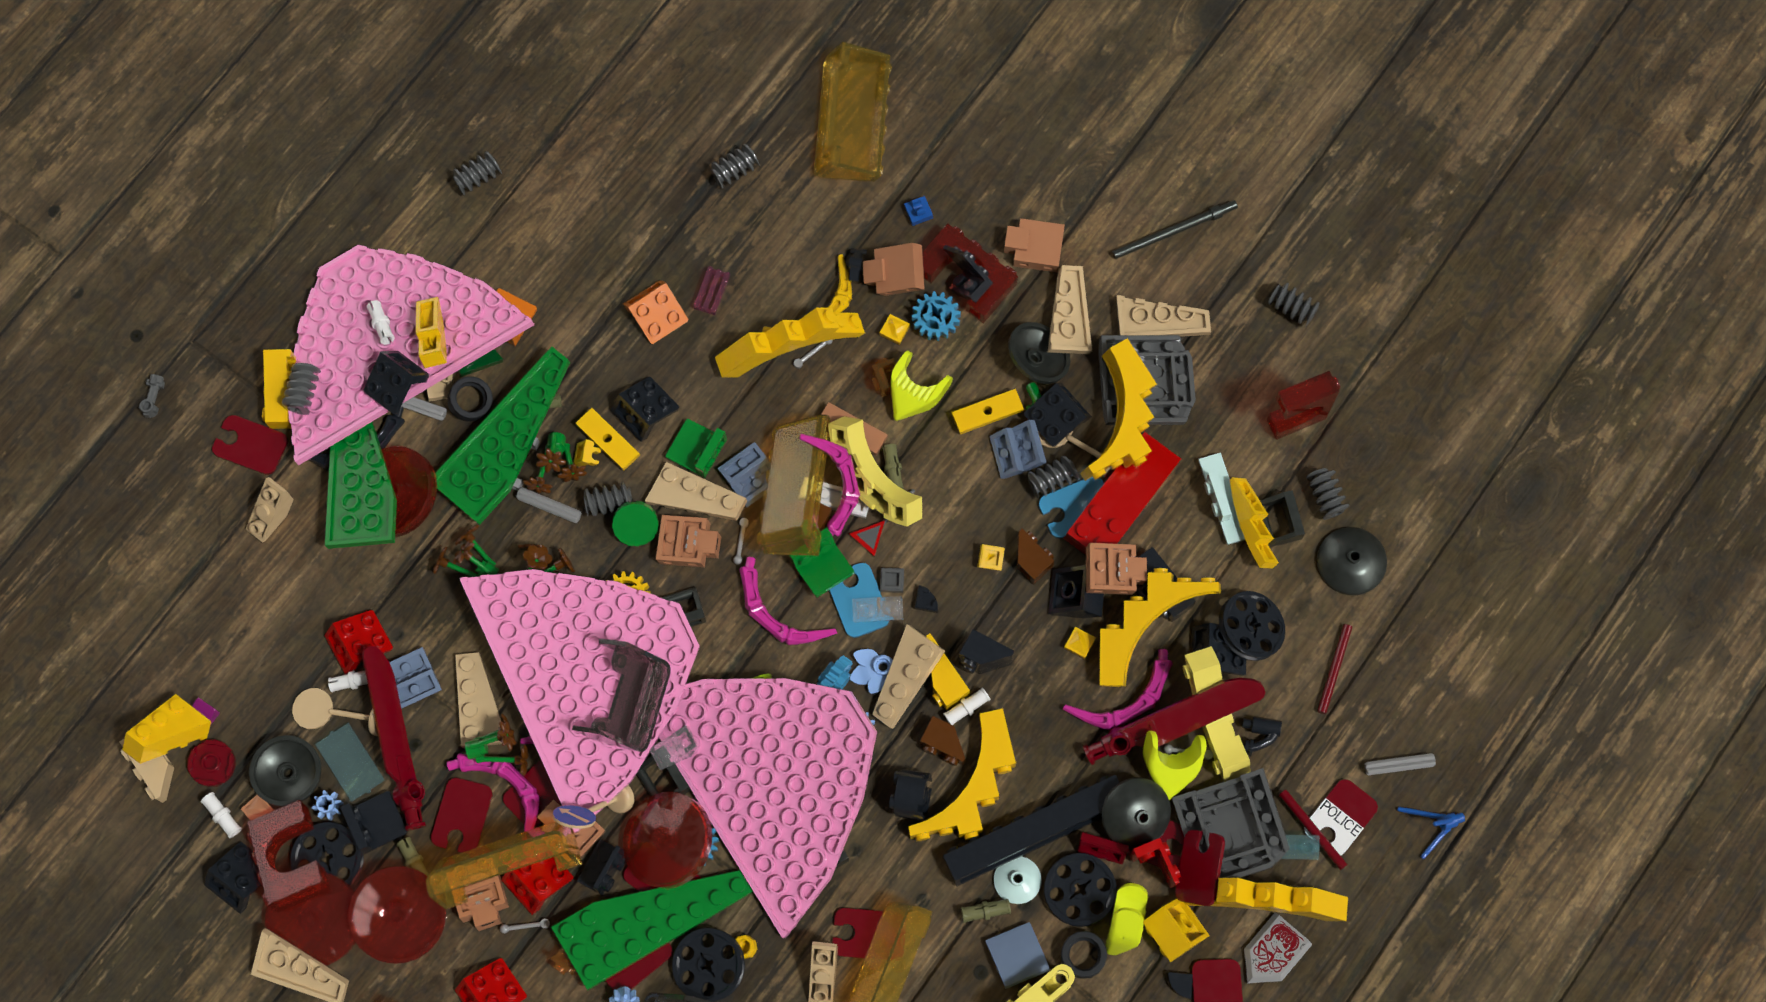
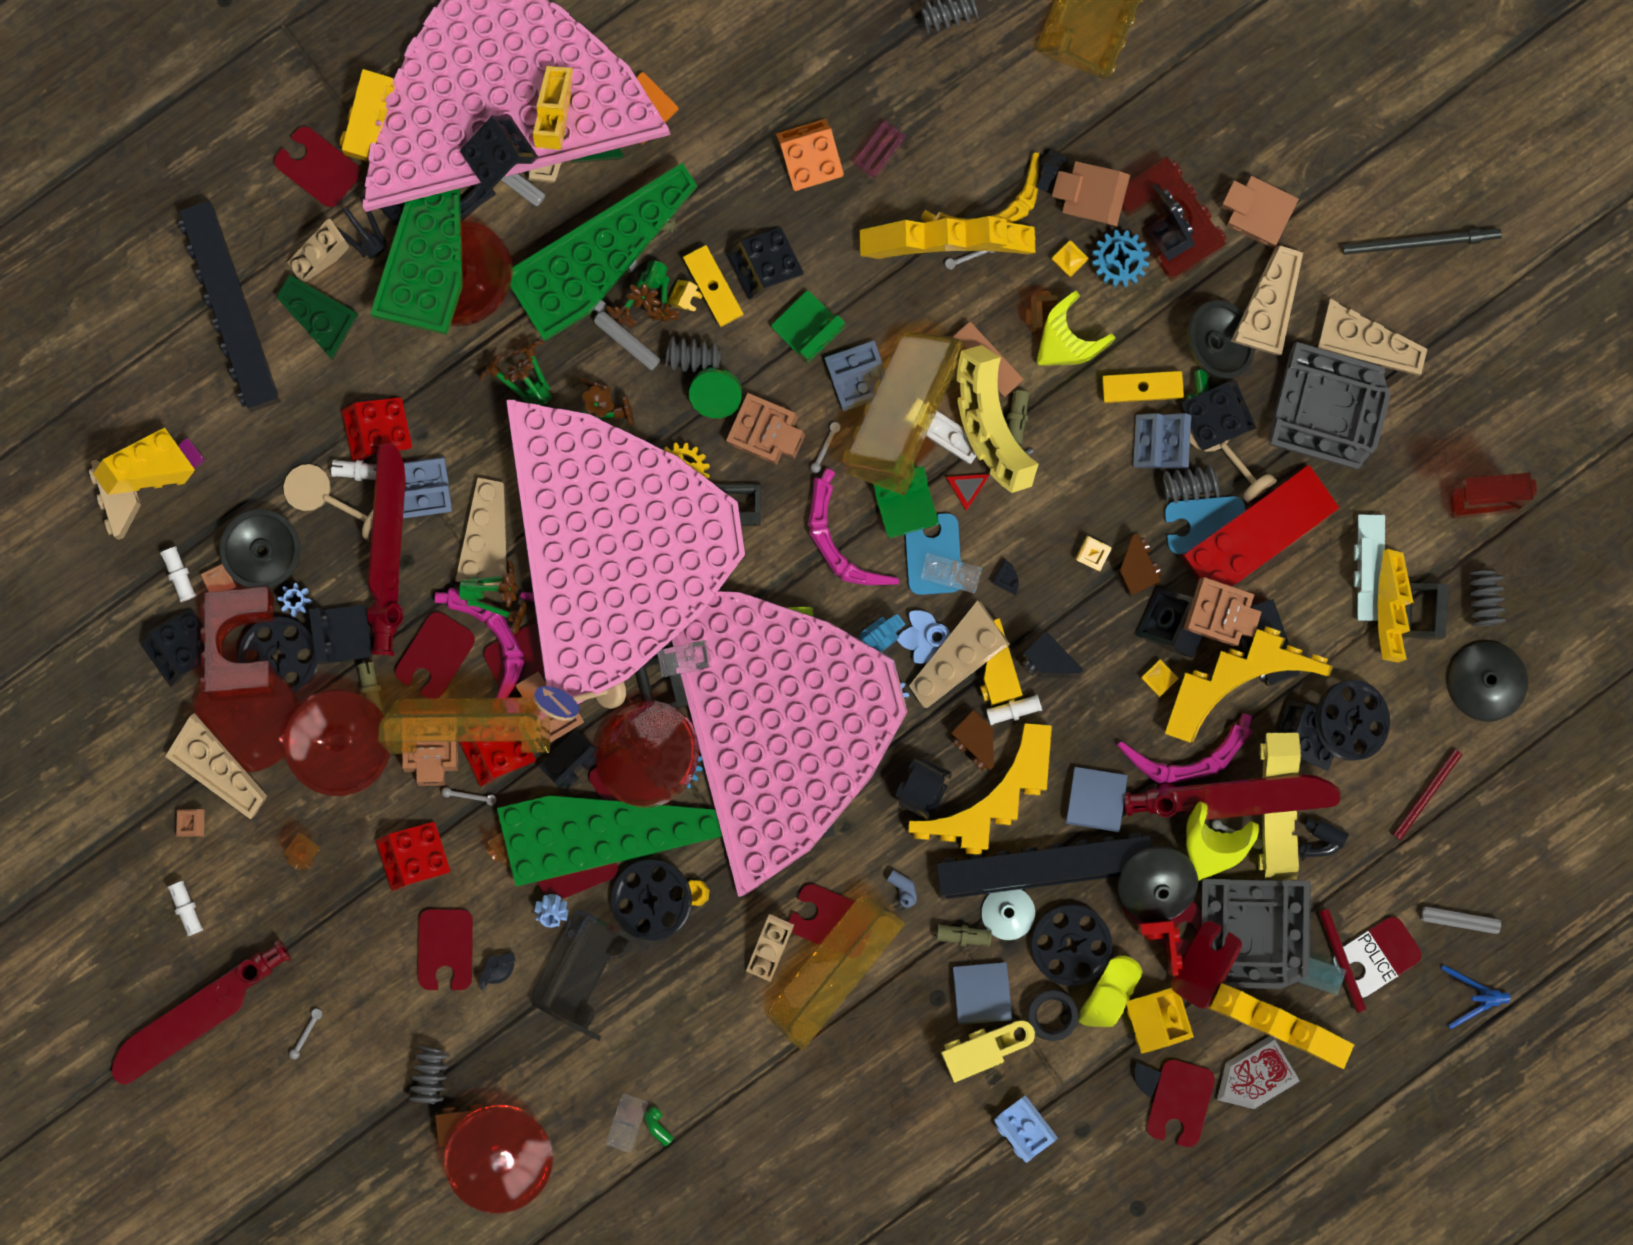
camera: 15 degrees right, 10 degrees up
dark grey bar [139,374,165,418] -> none
dark red tile [187,739,236,787] -> none
dark grey piece [282,363,321,415] -> none
clear light blue piece [315,723,385,802] -> none
white pin [367,300,395,345] -> none
black tyre [447,376,493,422] -> none
clear smoke windscreen [572,639,671,752] -> none
tan wing [645,462,747,521] -> none
dark pink animal [800,434,860,537] -> none
dark grey tile [880,568,904,593] -> none
blue tile [904,196,933,226] -> none
dark red tile [1077,832,1129,865] -> none
yellow arch [1080,338,1157,481] -> none
dark grey piece [1268,282,1320,328] -> none
none -> black brick [178,201,281,412]
none -> dark green wing [276,275,359,360]
none -> black plant [337,195,387,260]
none -> sand blue arm [887,870,917,908]
none -> sand blue slope [1066,767,1128,832]

